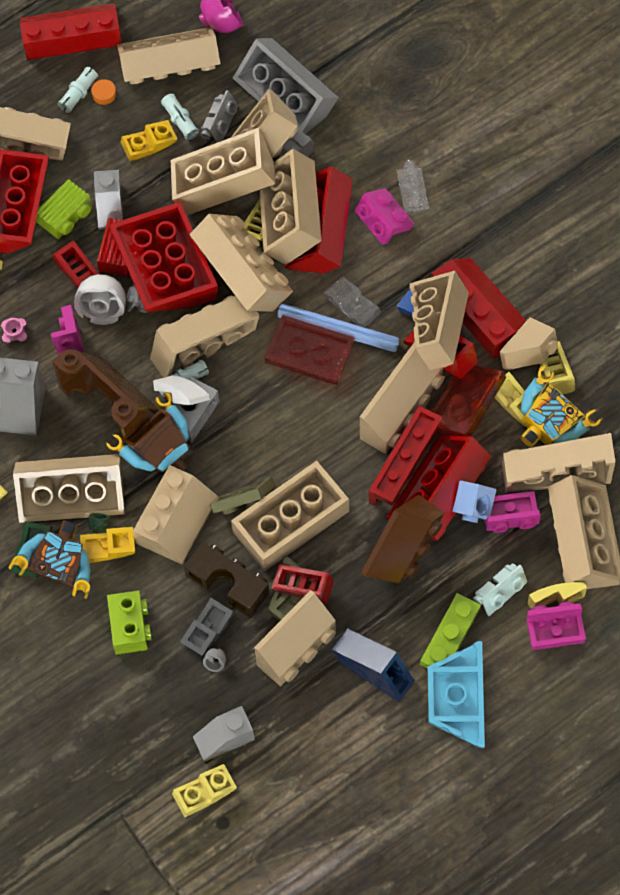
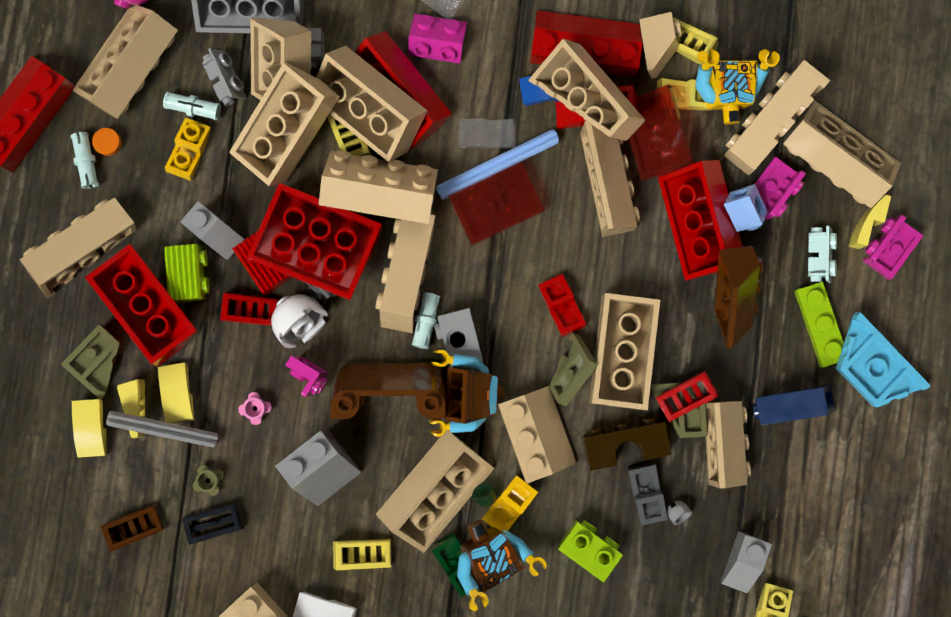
camera: 50 degrees left, 20 degrees up
white slope [153,375,210,405] -> none
red fence [369,406,442,506] -> none
none -> red slope [538,274,586,338]

